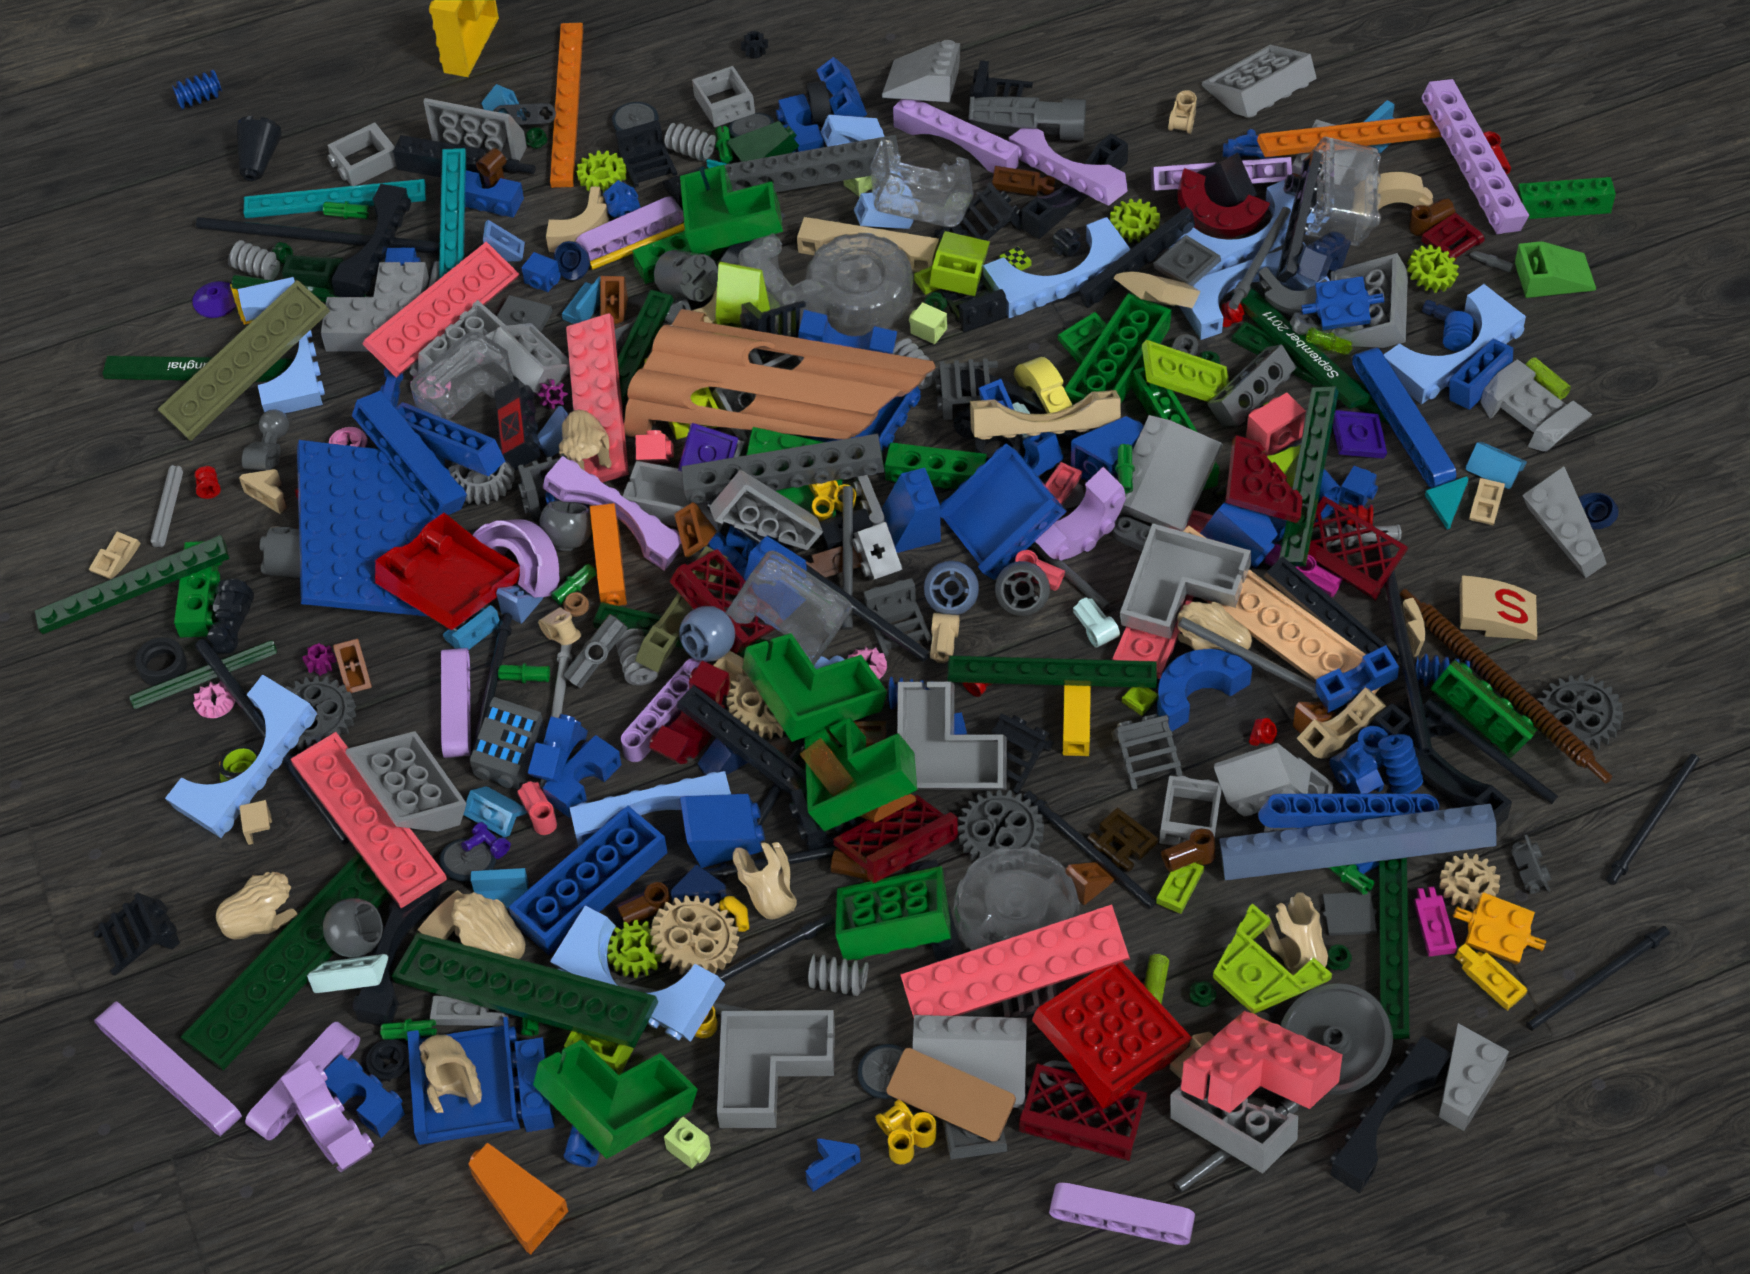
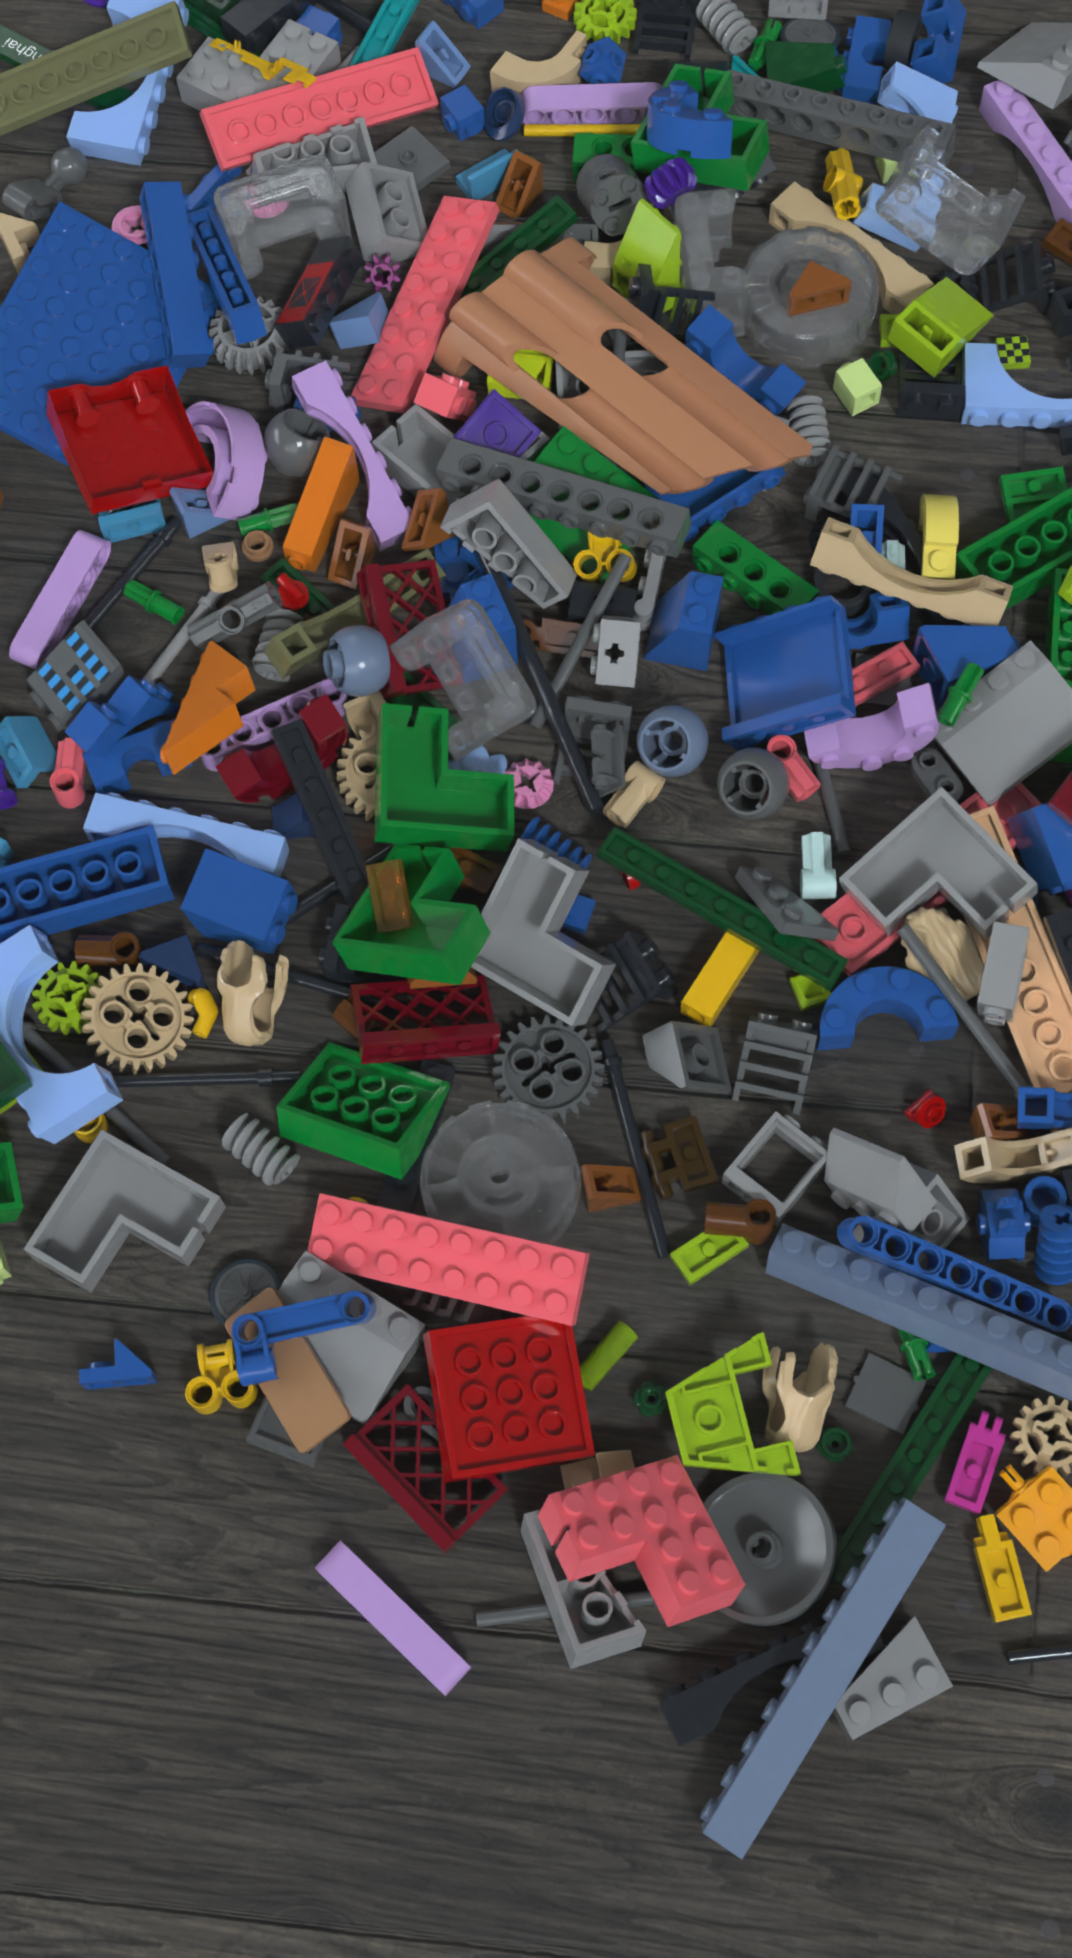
camera: 30 degrees right, 15 degrees up
tan hair [559,409,612,471] -> none
none -> orange slope [160,641,256,775]
none -> yellow piece [209,38,316,88]
none -> blue piece [232,1291,376,1387]
none -> red plate [276,573,309,611]
none -> dark orange slope [327,518,376,589]
none -> dark grey hinge [590,724,625,797]
none -> dark grey slope [642,1021,732,1094]
none -> dark purple gear [643,157,698,209]
none -> blue brick [646,80,733,159]
none -> sand blue brick [700,1497,946,1859]
none -> dark grey wing [734,866,840,941]
none -> dark orange slope [787,260,852,317]
none -> yellow piece [823,148,863,221]
none -> light grey window [977,921,1029,1026]

